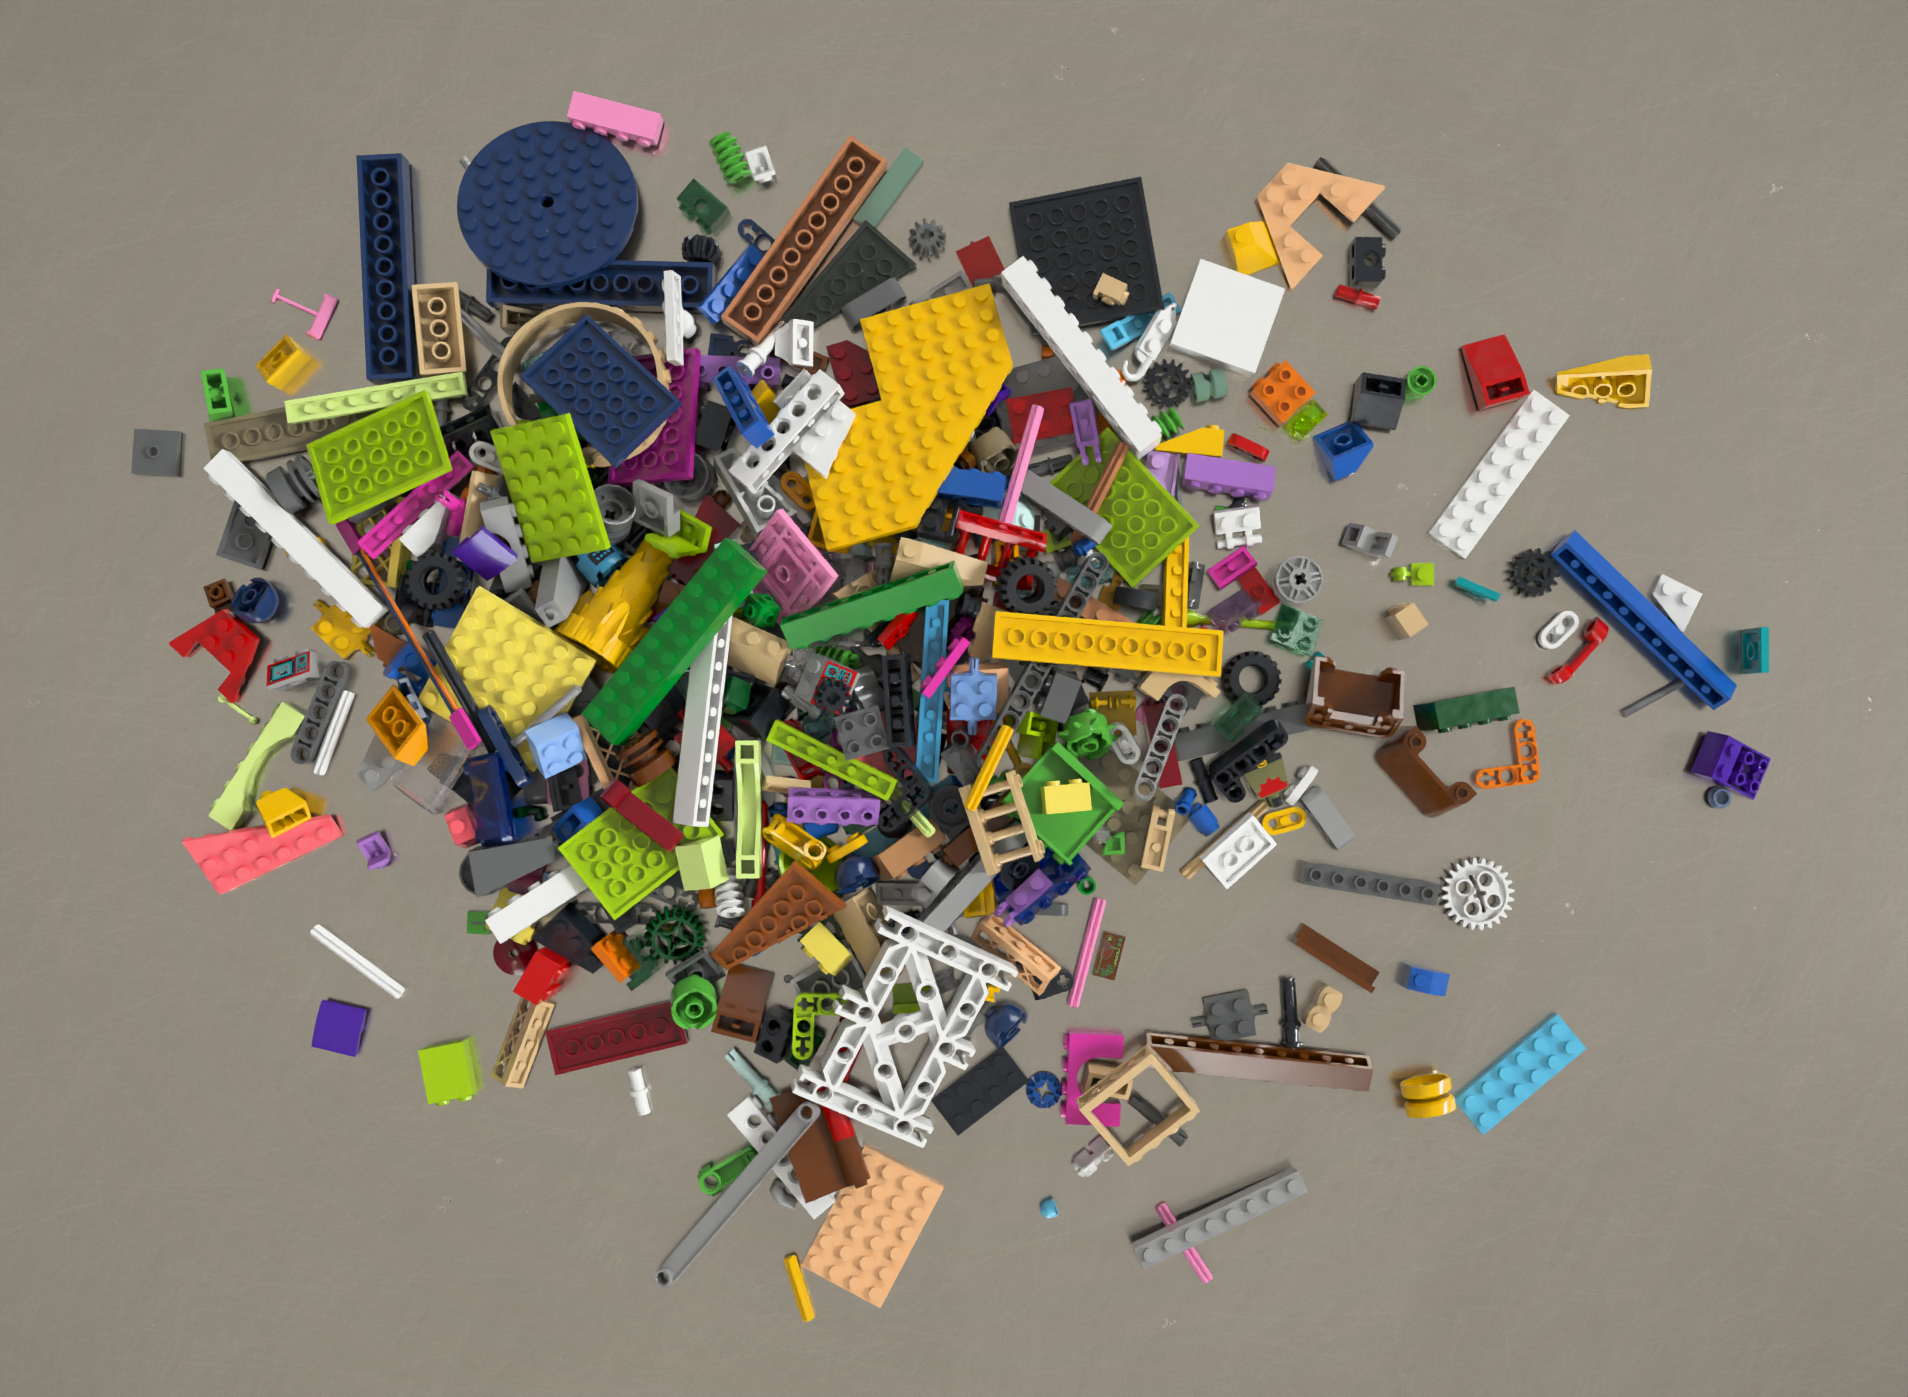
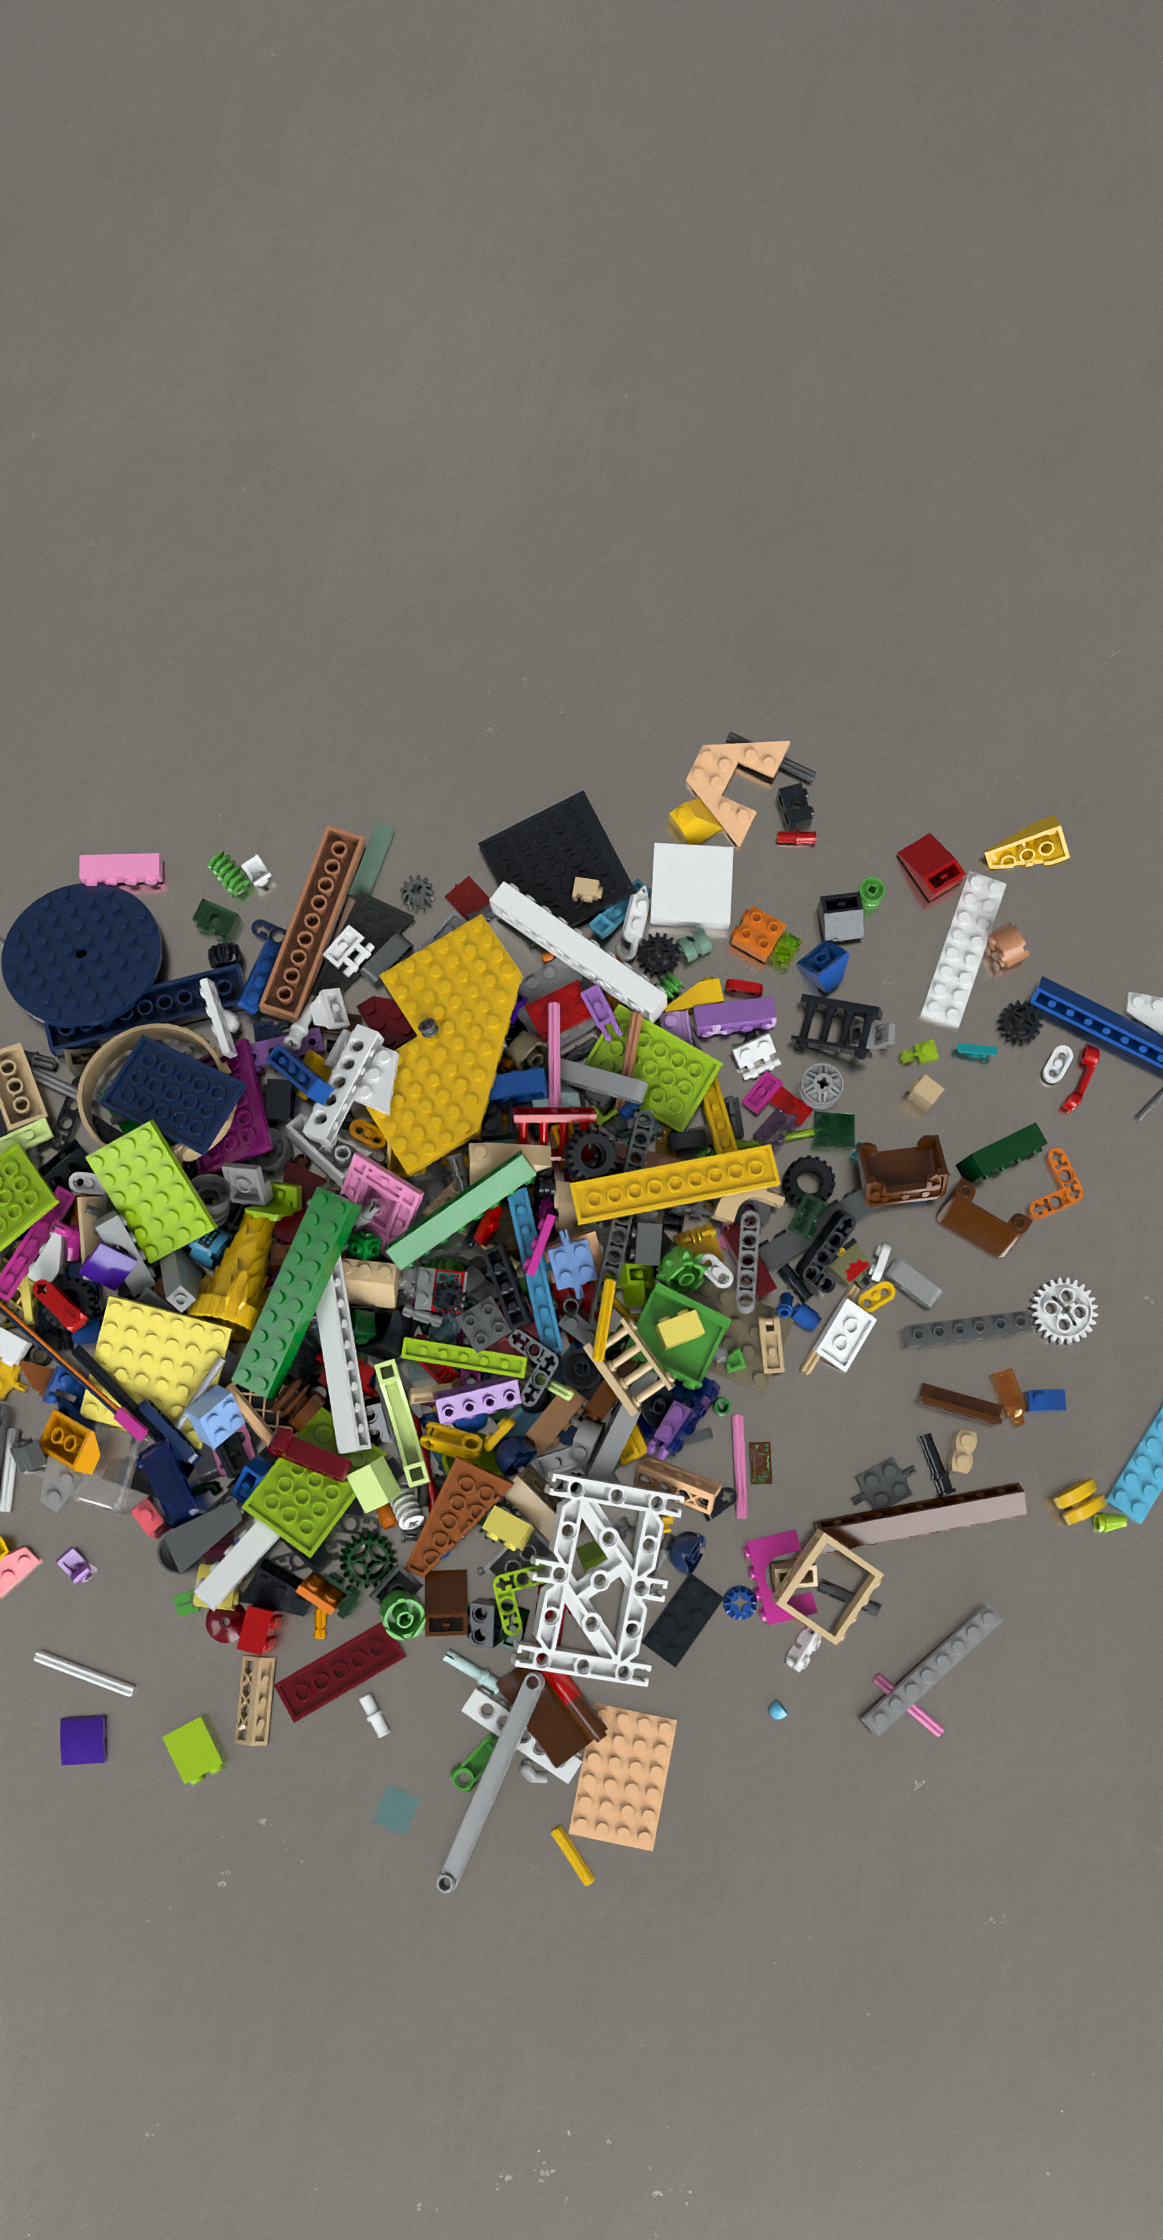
camera: 15 degrees left, 10 degrees down
none -> dark grey brick [9,1437,48,1473]
none -> red piece [33,1279,89,1333]
none -> light orange axle [314,1605,326,1639]
none -> white plate [323,925,375,977]
none -> light grey pin [352,1198,382,1232]
none -> clear light blue piece [373,1785,420,1836]
none -> dark grey bush [418,1018,439,1038]
none -> black fence [791,994,883,1060]
none -> nougat brick [987,921,1029,968]
none -> clear orange hinge [992,1368,1026,1427]
none -> lime cone [1093,1512,1127,1533]

